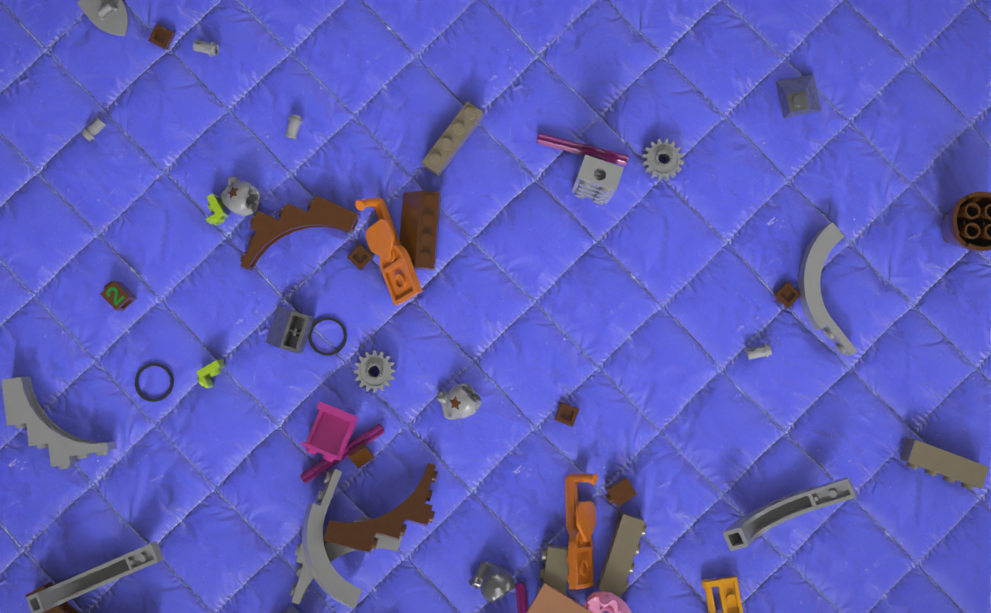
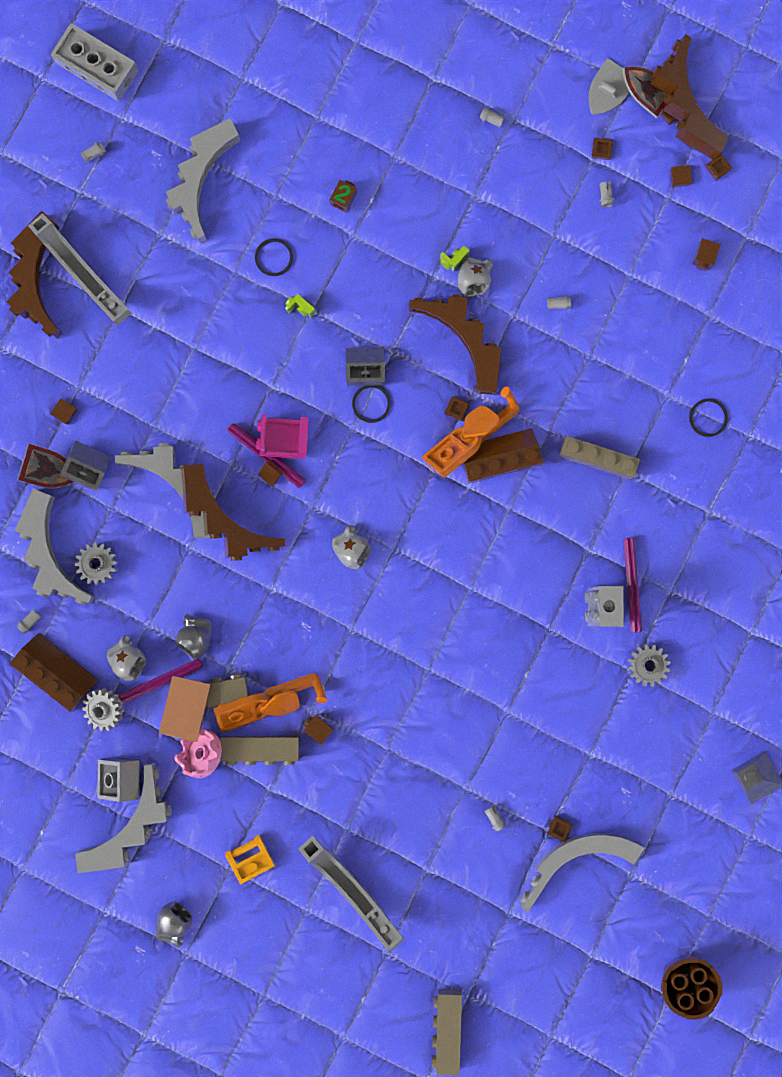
camera: 70 degrees right, 0 degrees up
light grey arch [302,469,362,609] -> none
light grey gear [354,350,397,393] -> none
reddish brown tile [554,402,580,427] -> none
none -> black piece [689,399,728,437]

